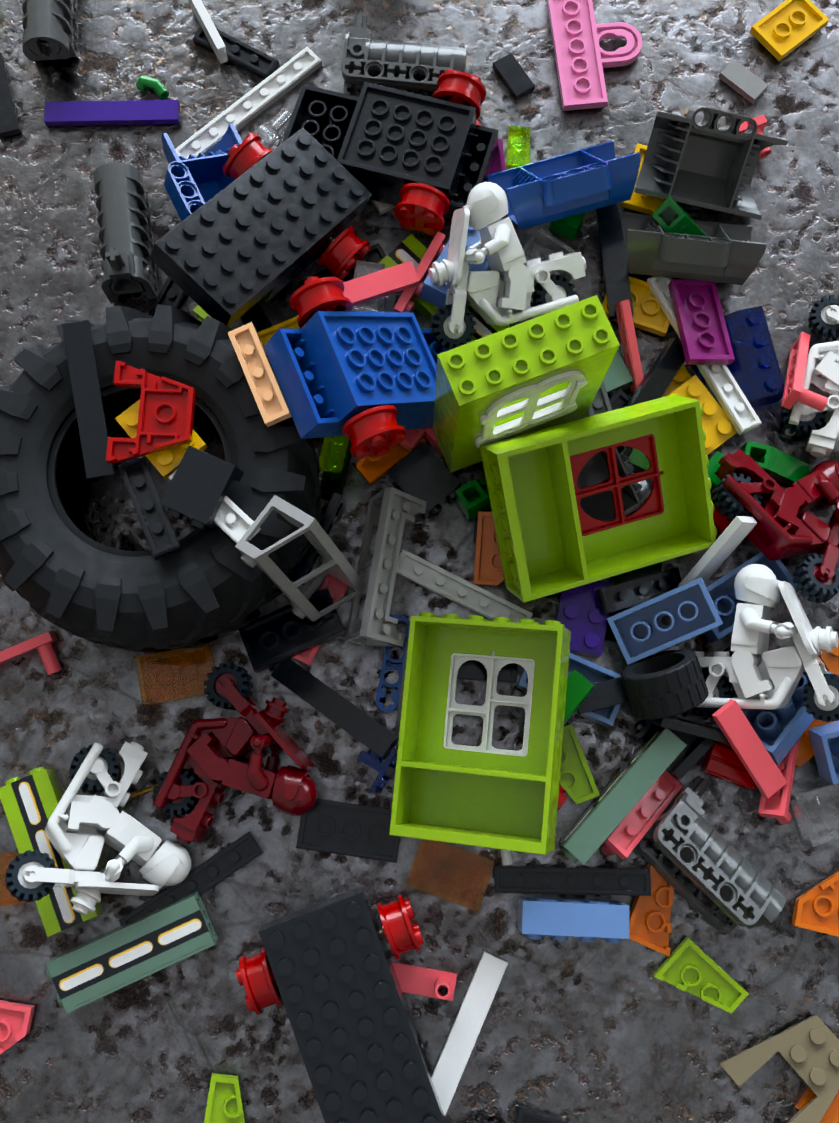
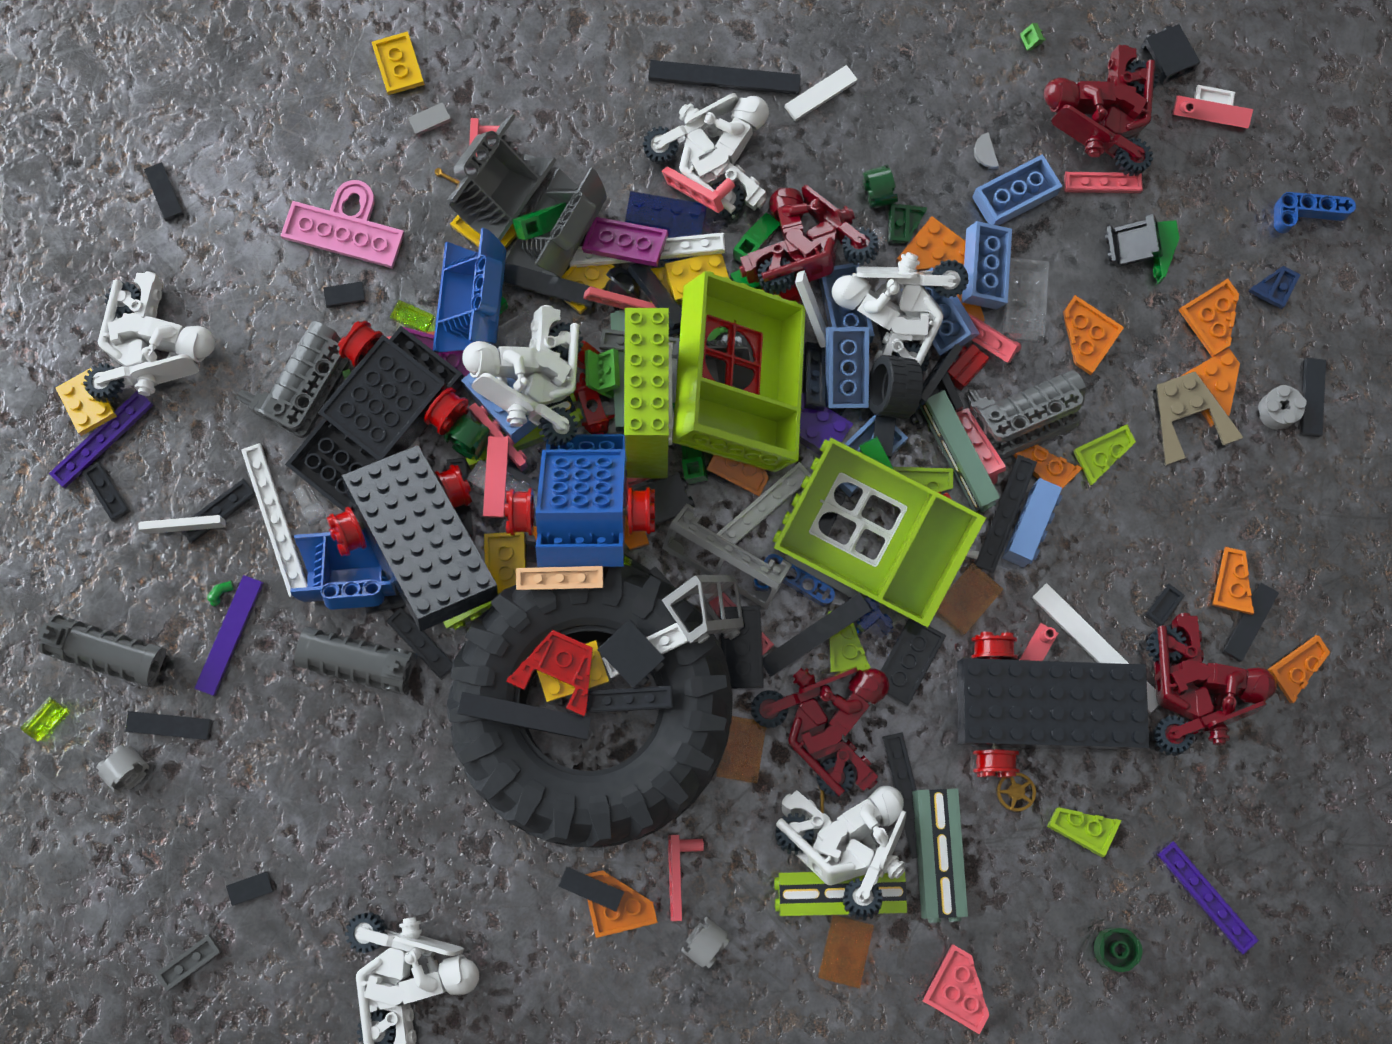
camera: 70 degrees left, 0 degrees up
coral tile [712,700,787,799] -> none
none -> dark green brick [444,414,490,461]
none -> black helmet [604,267,640,299]
none -> lime wing [828,611,871,673]
none -> pearl gold wheel [997,773,1036,812]

